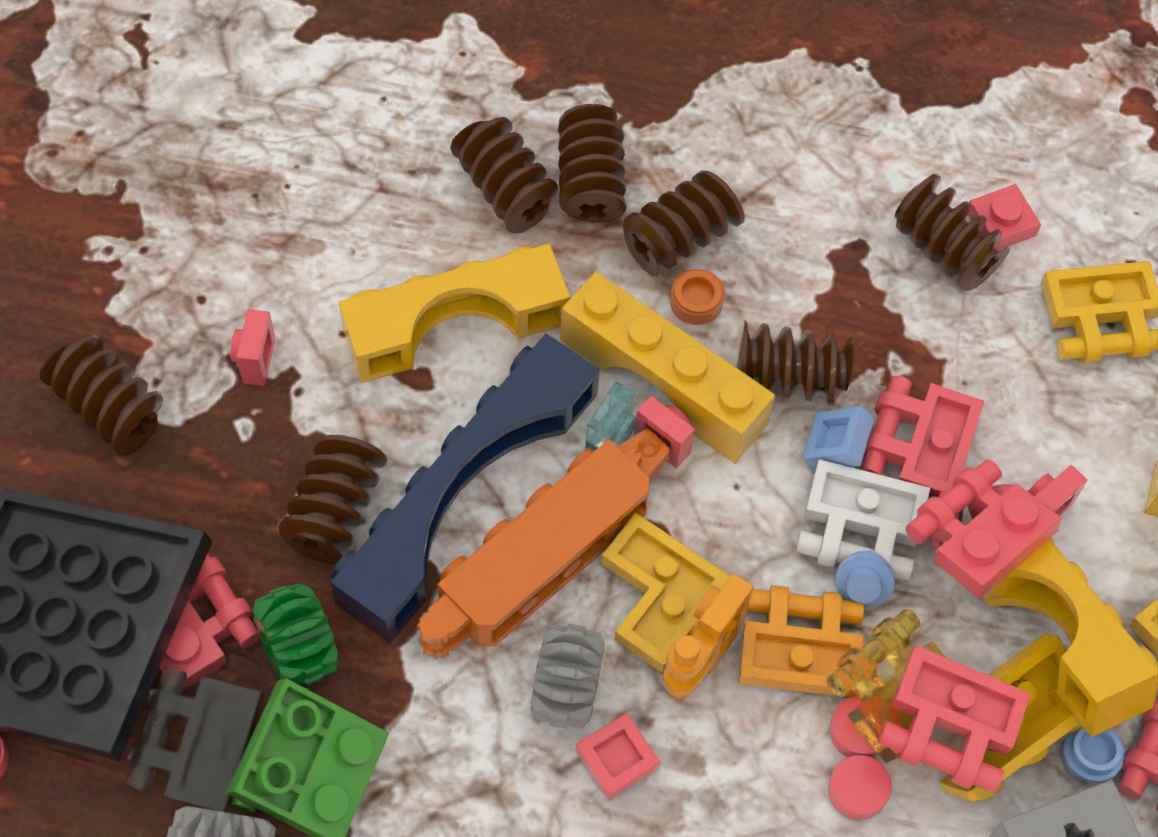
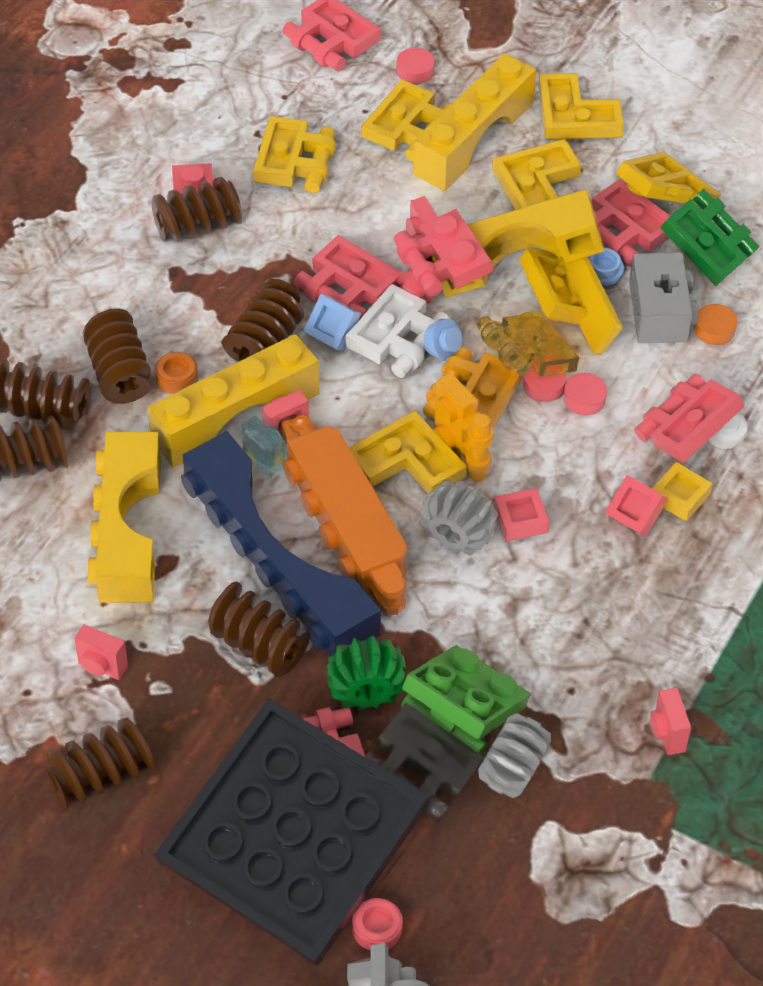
camera: 70 degrees left, 10 degrees down
coral plate [877,645,1031,793] -> none

